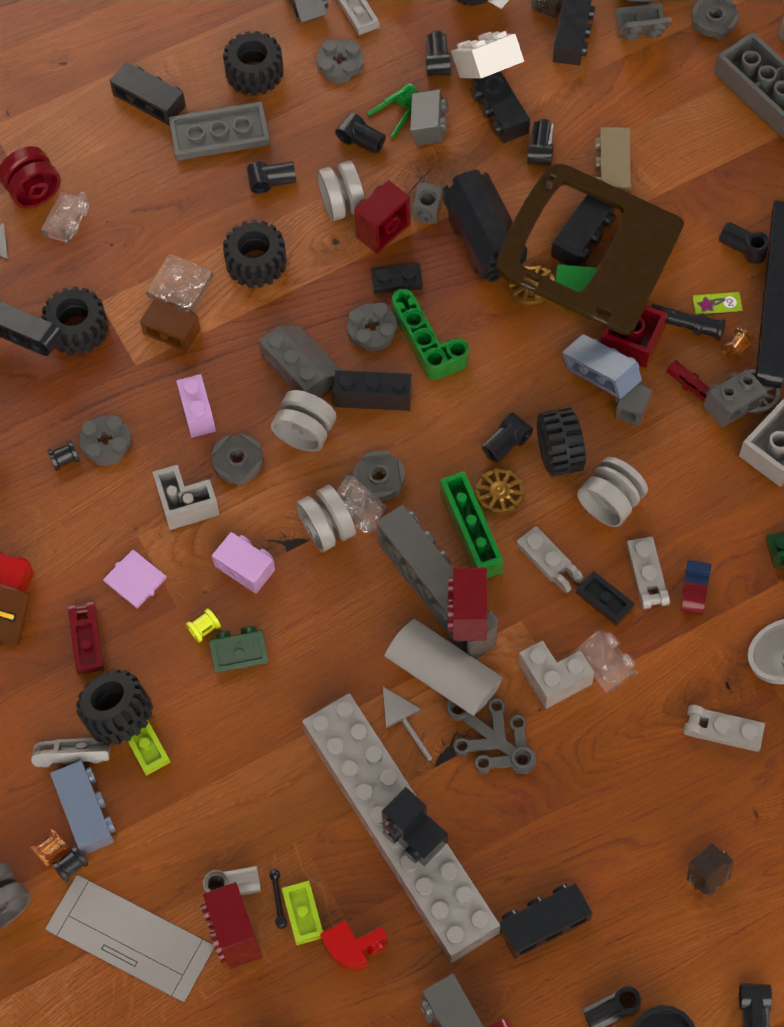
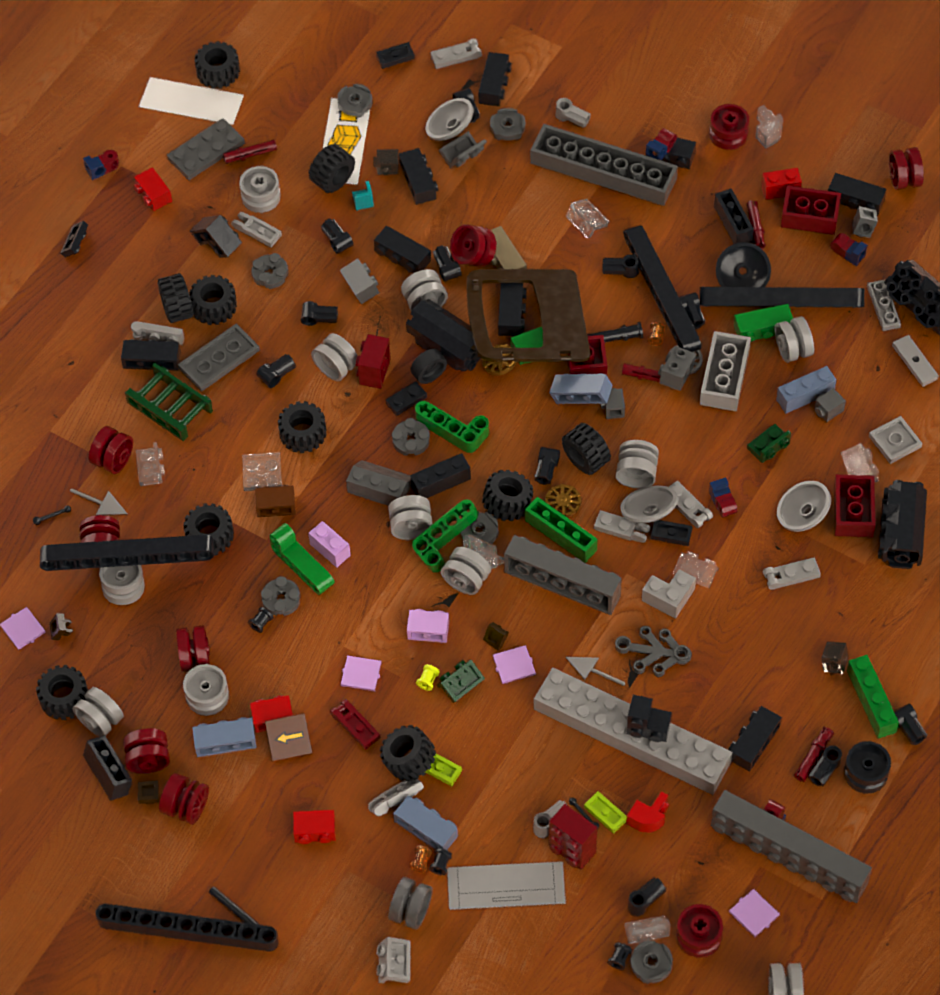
camera: 30 degrees left, 5 degrees down
light grey brick [152,464,220,530] -> none
dark grey plate [212,434,264,486] -> none
green plant [367,83,419,140] -> none
light grey brick [384,619,503,716] -> none
dark grey brick [413,182,443,224] -> none
dark red brick [448,568,488,641] -> none
white brick [451,31,524,78] -> none
lime sticker [693,292,743,315] -> none
none -> dark green fence [125,363,213,441]
none -> light grey plate [131,321,185,345]
none -> black tyre [158,273,193,323]
none -> green beam [269,523,335,595]
none -> teal panel [352,181,374,210]
none -> light grey wheel [401,269,448,311]
none -> black tyre [410,349,447,384]
none -> green beam [412,499,478,573]
none -> dark red wheel [450,225,497,267]
none -> black tyre [482,470,534,521]
none -> dark brown tile [483,622,509,650]
none -> lavender piece [493,645,536,684]
none -> clear bracket [566,199,610,238]
none -> light grey dish [620,485,678,523]
none -> dark red pin [794,727,834,782]
none -> green brick [847,655,899,739]

